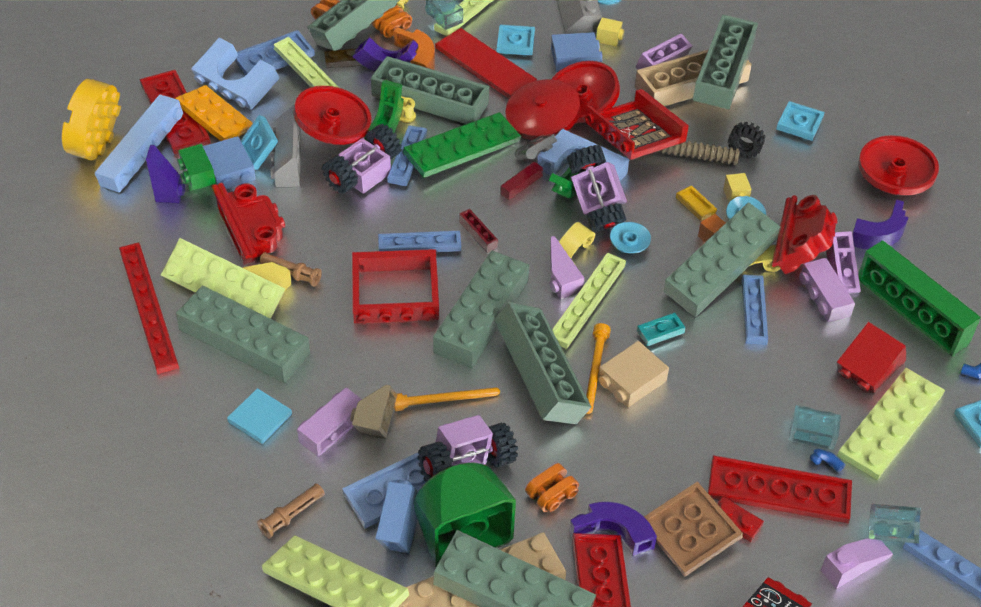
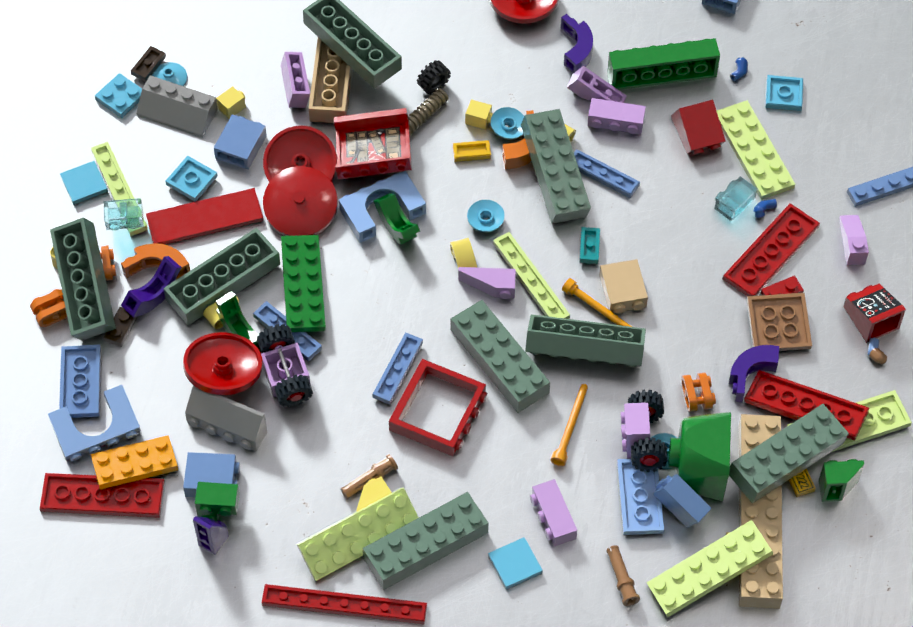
camera: 60 degrees left, 10 degrees up
yellow piece [62,78,121,161] -> none
light blue brick [95,94,183,193] -> none
red brick [211,183,285,265] -> none
medium azure plate [241,115,278,170] -> none
yellowish green plate [274,37,339,88] -> none
dark tan slope [350,385,397,438] -> none
dark red piece [459,209,498,253] -> none
dark red piece [500,162,543,200] -> none
dark grey plate [515,134,557,160] -> none
brick [567,145,627,232] -> none
red brick [772,195,838,274] -> none
medium azure plate [776,101,825,141] -> none
clear light blue brick [869,504,921,544] -> none

